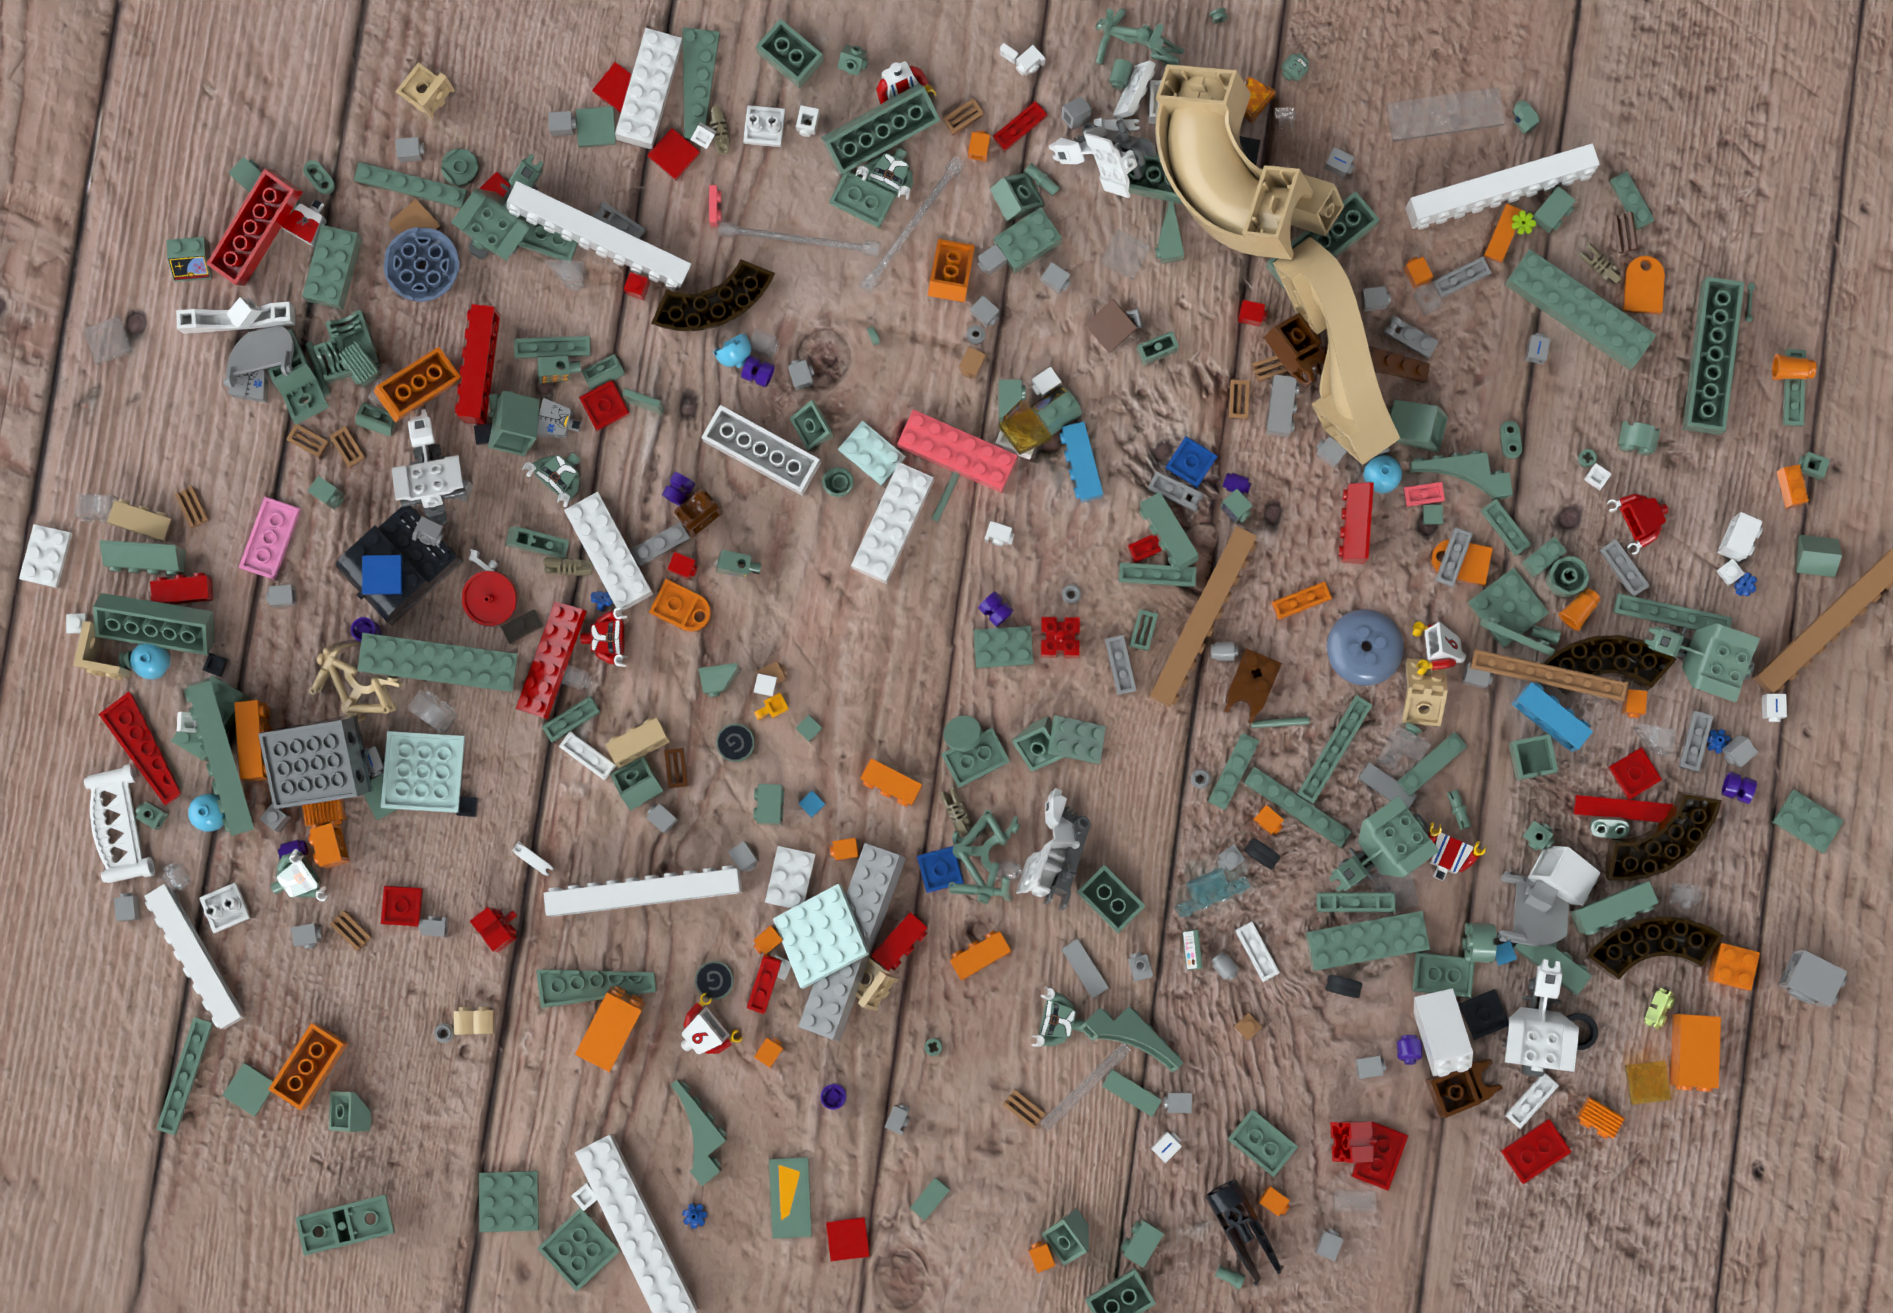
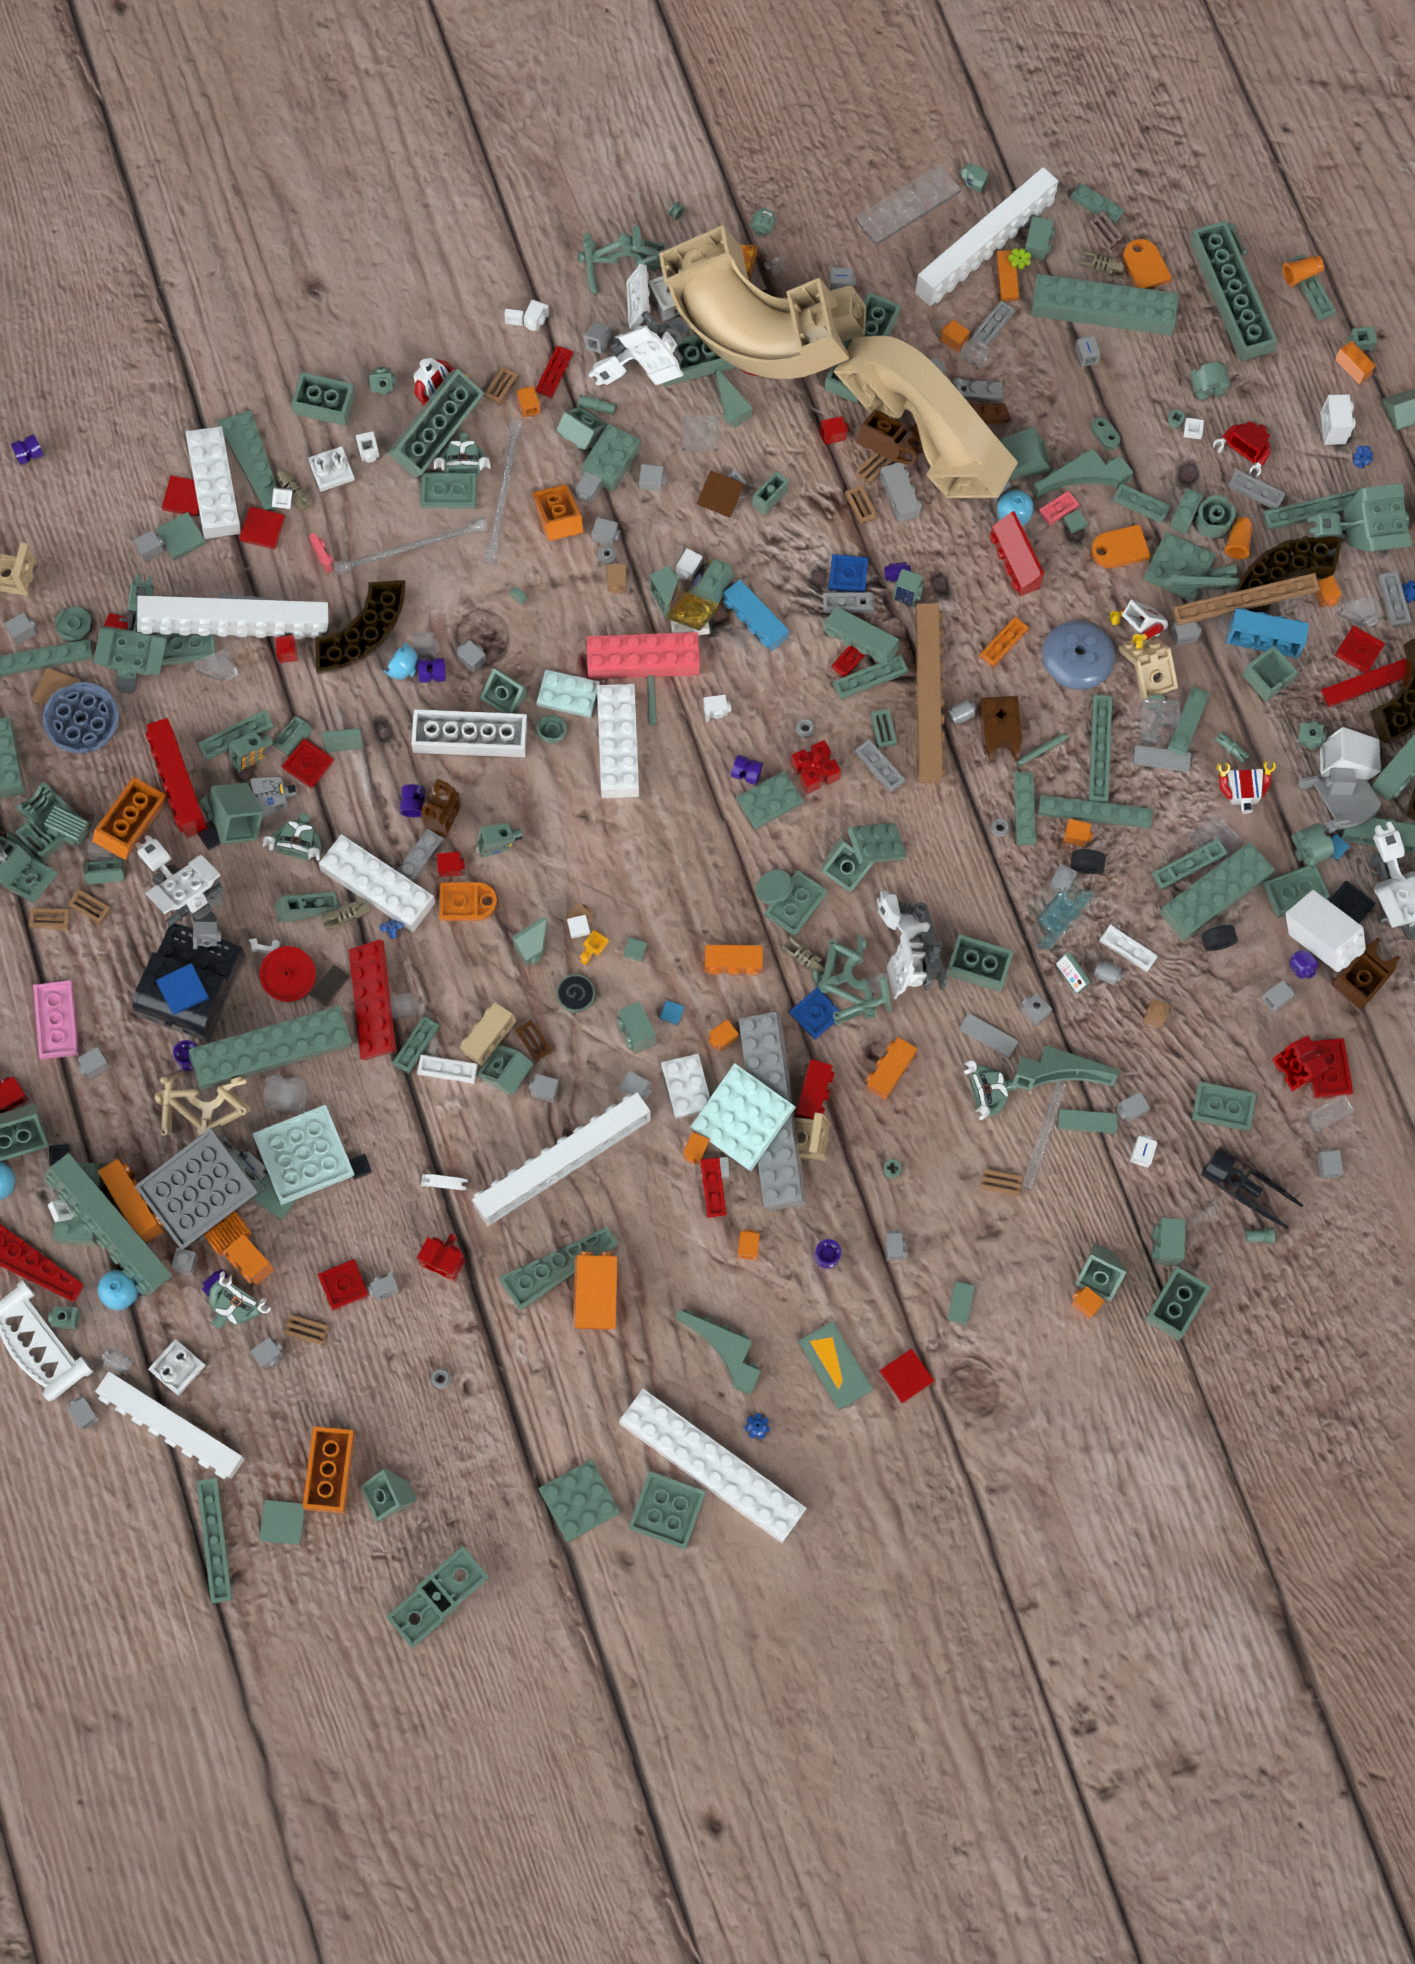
camera: 40 degrees left, 10 degrees down
sand green brick [307,476,345,510] -> none
tan brick [454,1006,495,1035] -> none
white plate [572,1183,597,1211] -> none
torso [580,607,628,667] -> none
white torso [681,993,743,1054] -> none
black tile [695,961,734,1000] -> none
sand green brick [1109,59,1133,90] -> none
orange brick [1258,1186,1290,1217] -> none
light grey brick [1316,437,1347,468] -> none
sand green piece [1329,796,1440,892] -> none
light grey tile [1435,527,1473,588] -> none
sand green plate [1590,816,1630,838] -> none
white plate [1716,559,1745,586] -> none

